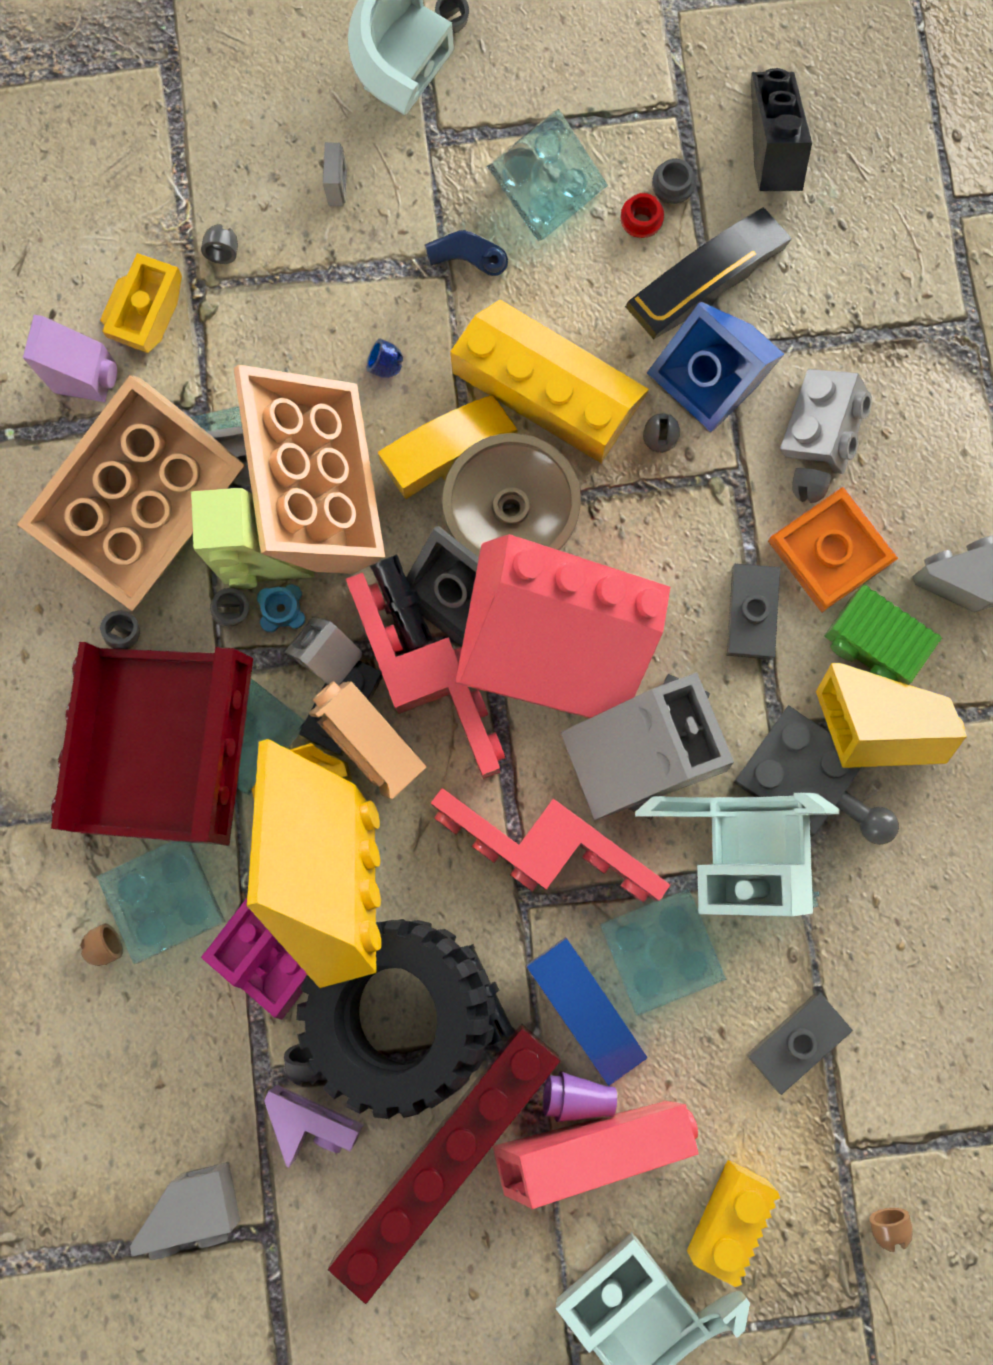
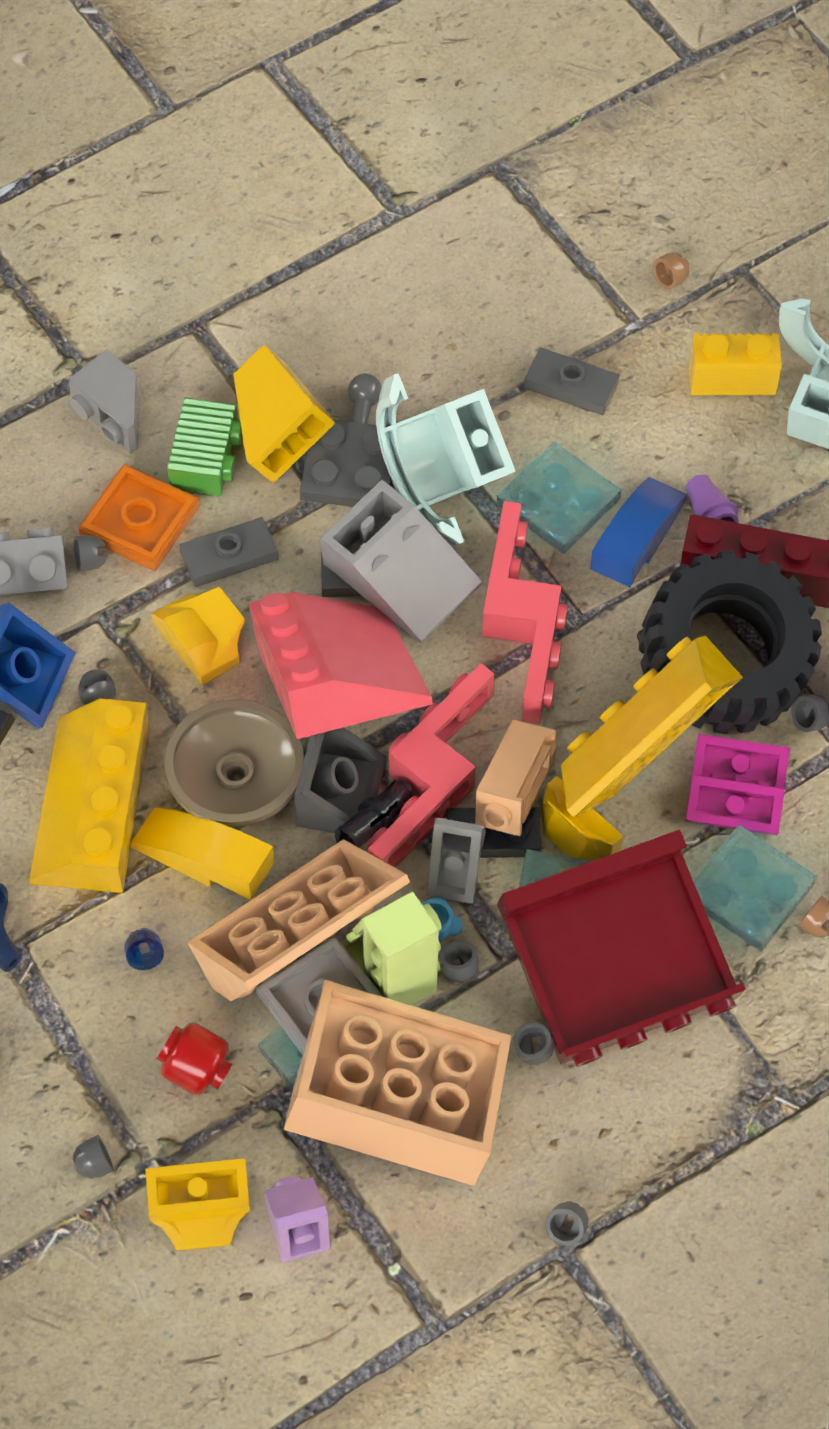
camera: 120 degrees left, 20 degrees down
coral slope [492,1101,699,1209] -> none
none -> yellow slope [152,586,245,686]
none -> red head [156,1022,233,1096]

